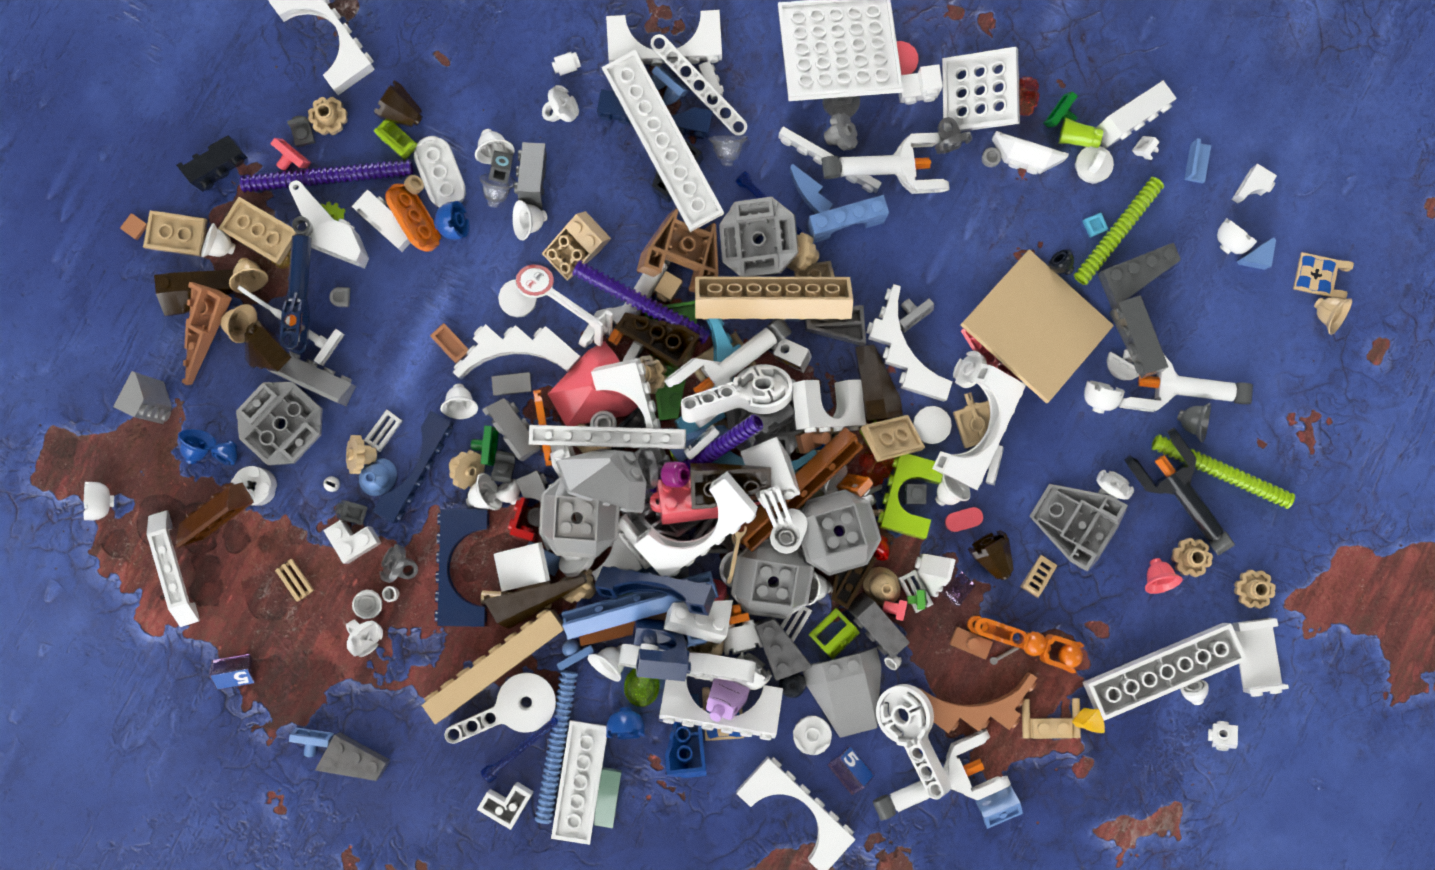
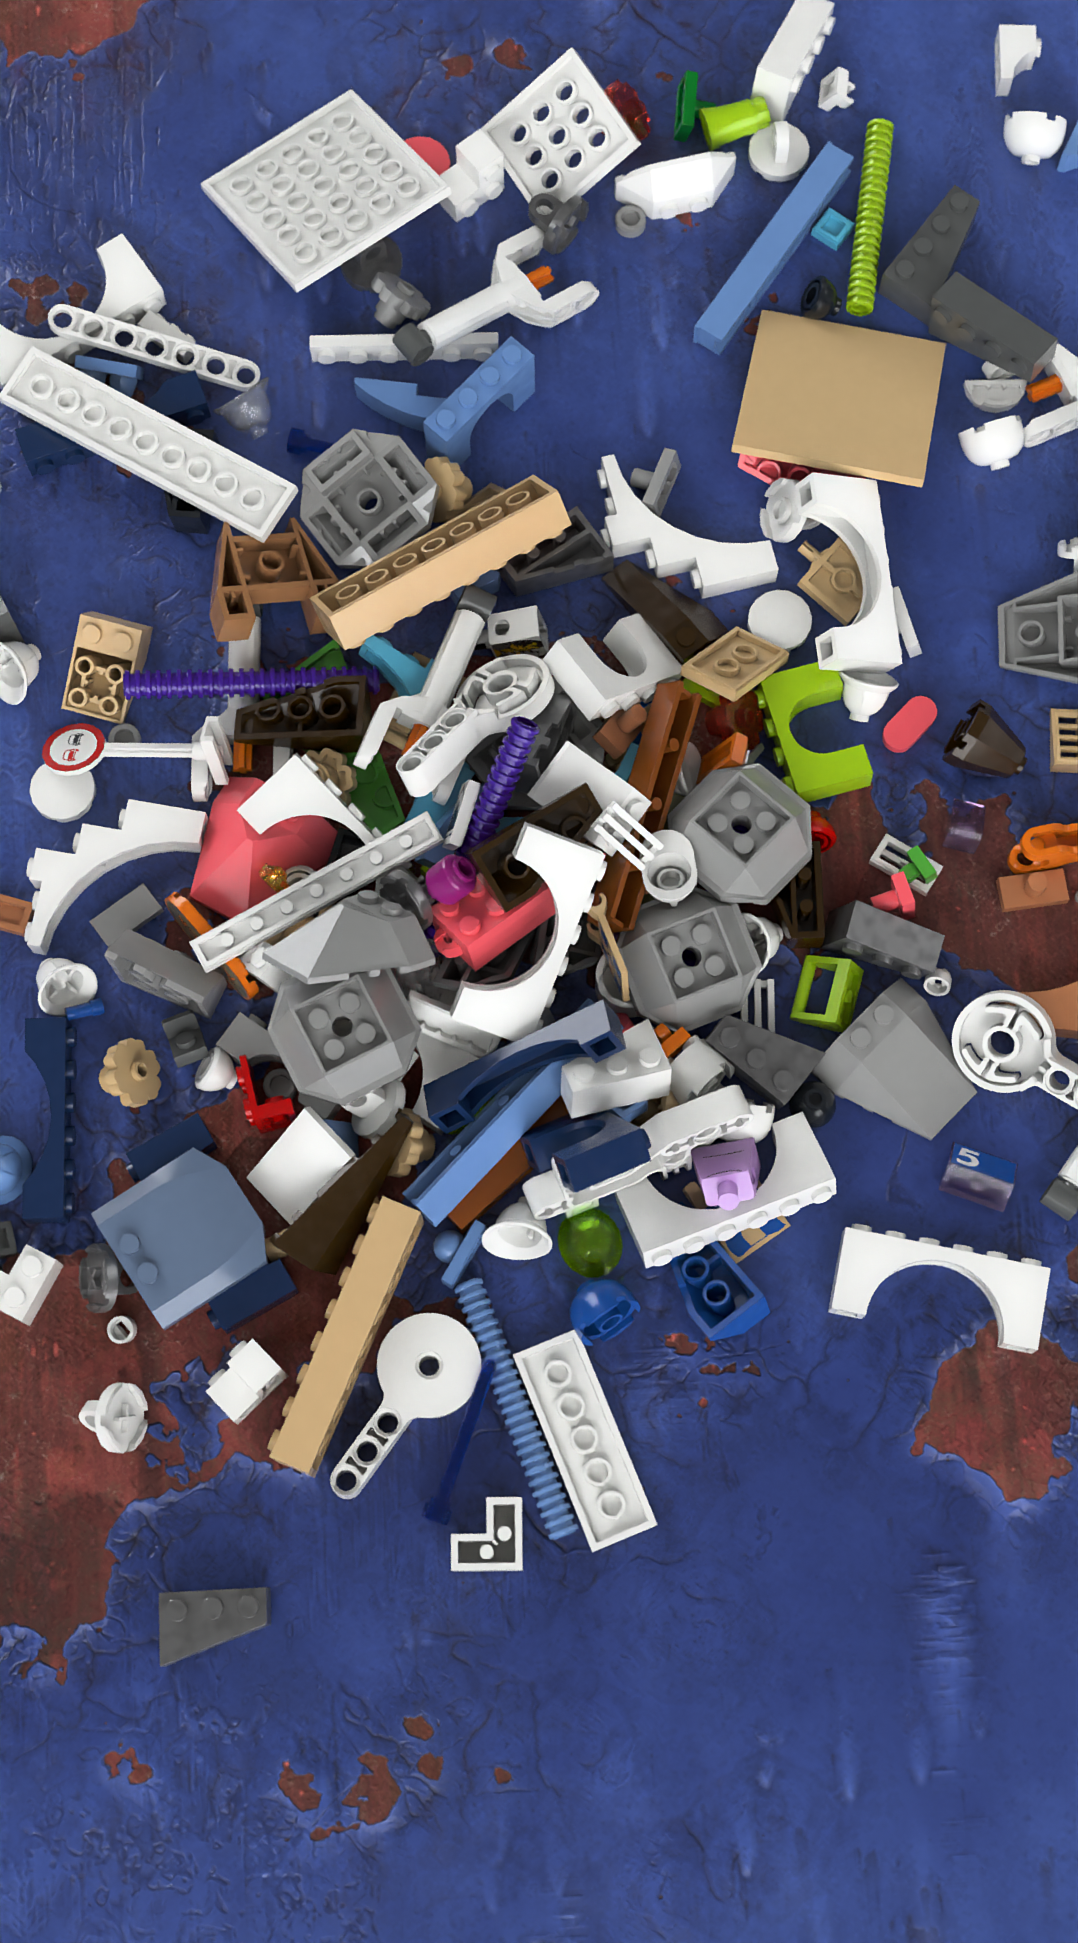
camera: 25 degrees left, 10 degrees down
medium blue tile [289,727,334,757] -> none
white hair [352,590,382,619] -> none
white hat [466,473,502,510] -> none
green tile [471,426,499,466] -> none
slope [594,767,622,828] -> none
tan brick [654,271,683,303] -> none
white tile [793,716,832,755] -> none
tan hat [863,567,901,606] -> none
dark grey brick [904,484,927,505] -> none
white wedge [915,554,955,597] -> none
medium blue panel [1184,138,1211,183] -> none
none -> blue piece [64,998,105,1021]
none -> sand blue wedge [91,1148,268,1330]
none -> light grey tile [108,723,142,758]
none -> white brick [205,1338,288,1425]
none -> clear yellow tile [258,863,291,893]
none -> medium blue tile [693,141,854,356]

